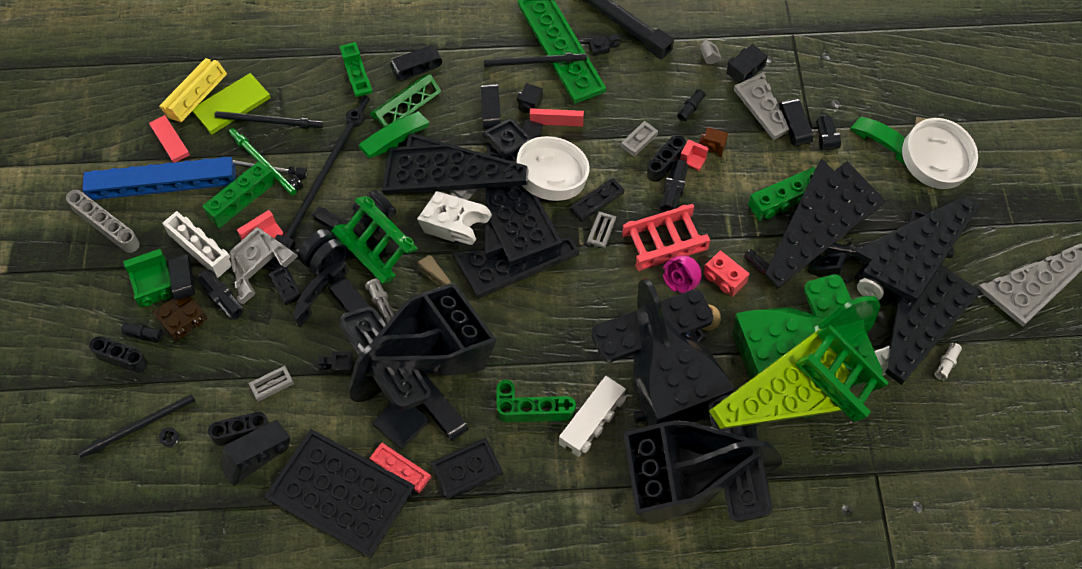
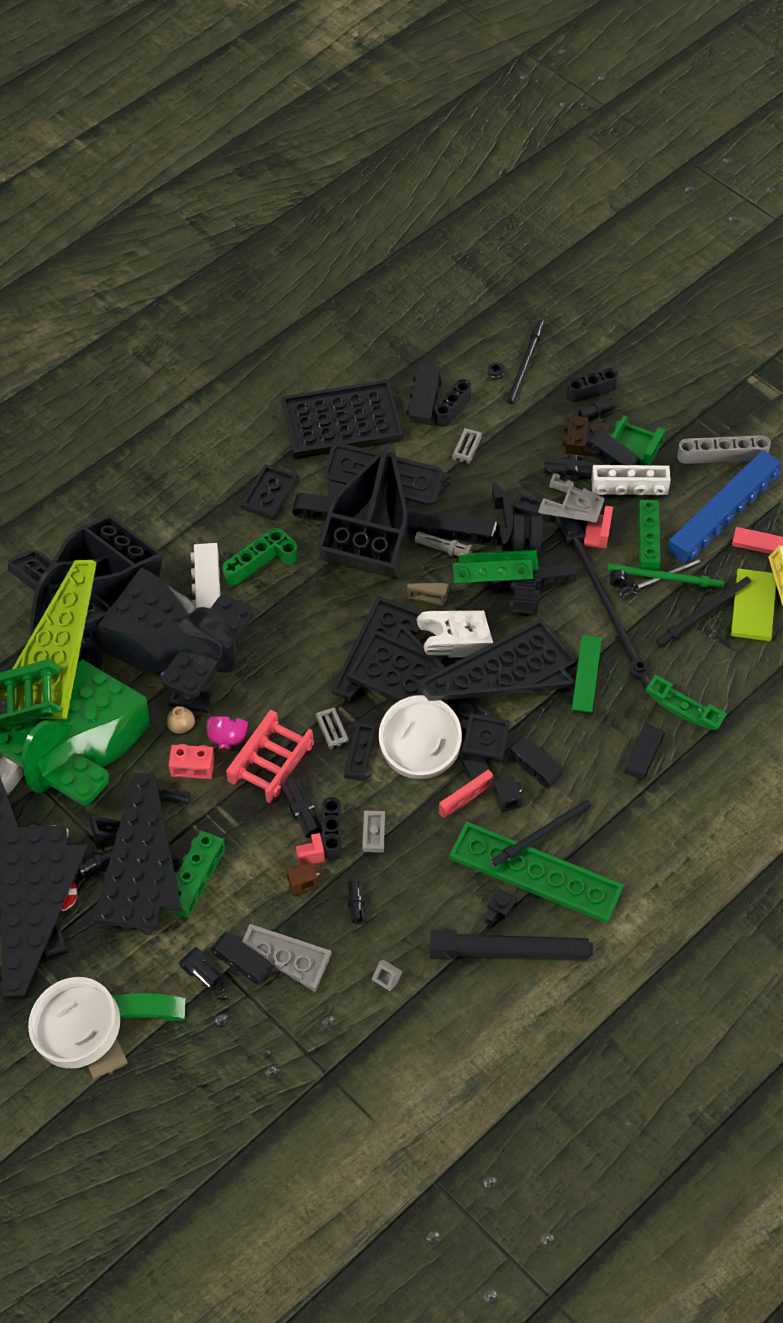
camera: 140 degrees right, 5 degrees down
coral tile [369,443,431,493] -> none
green fence [370,74,441,128] -> none
black brick [726,44,768,83] -> none

